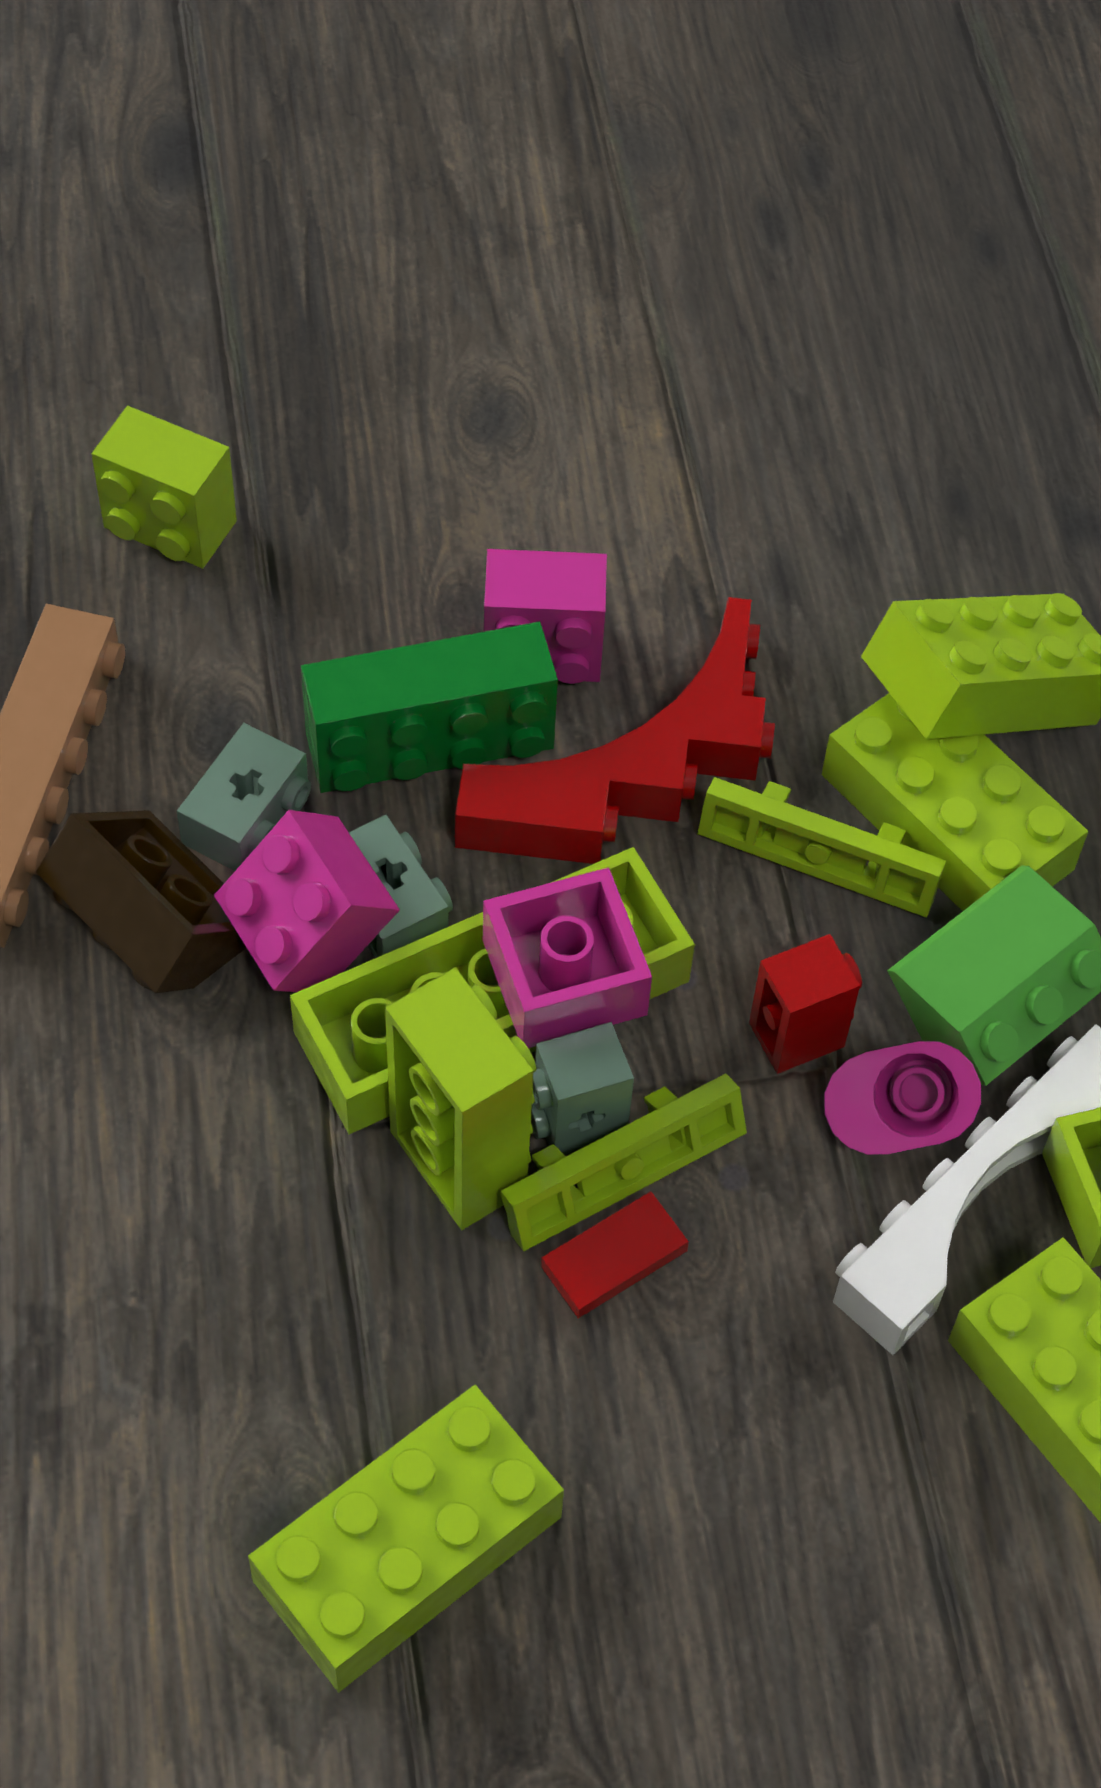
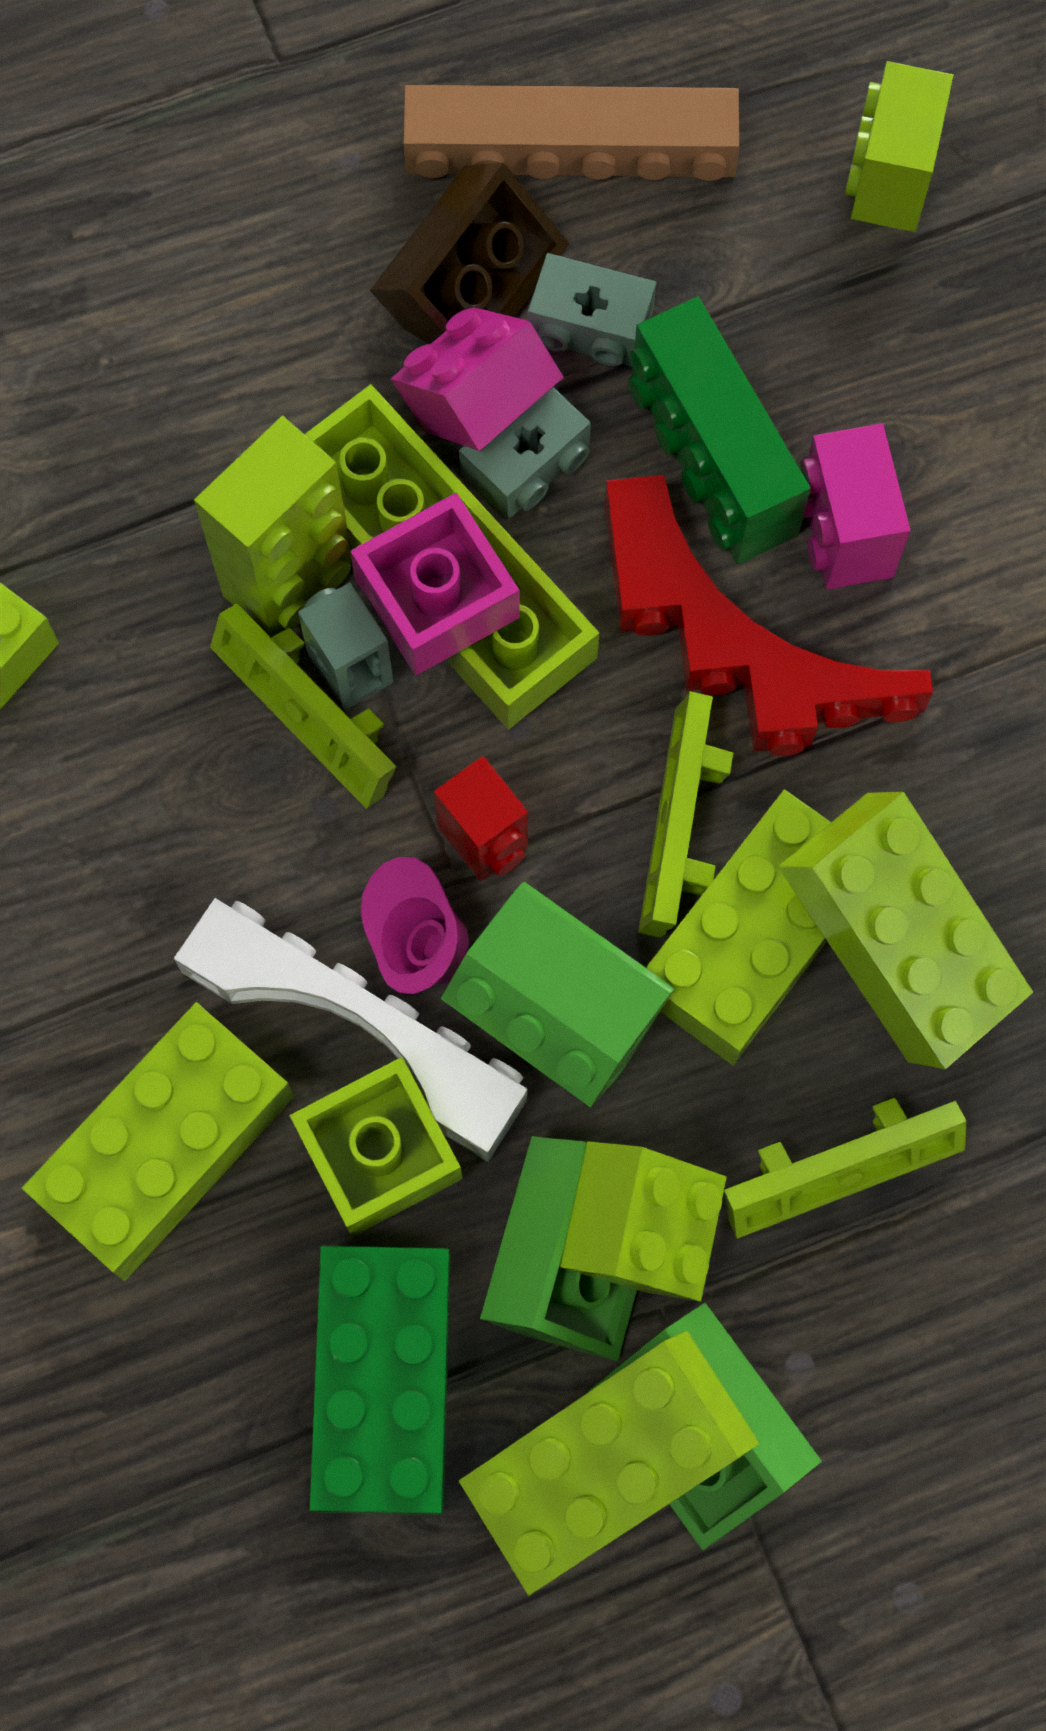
camera: 80 degrees right, 15 degrees up
red tile [541,1191,689,1319] -> none

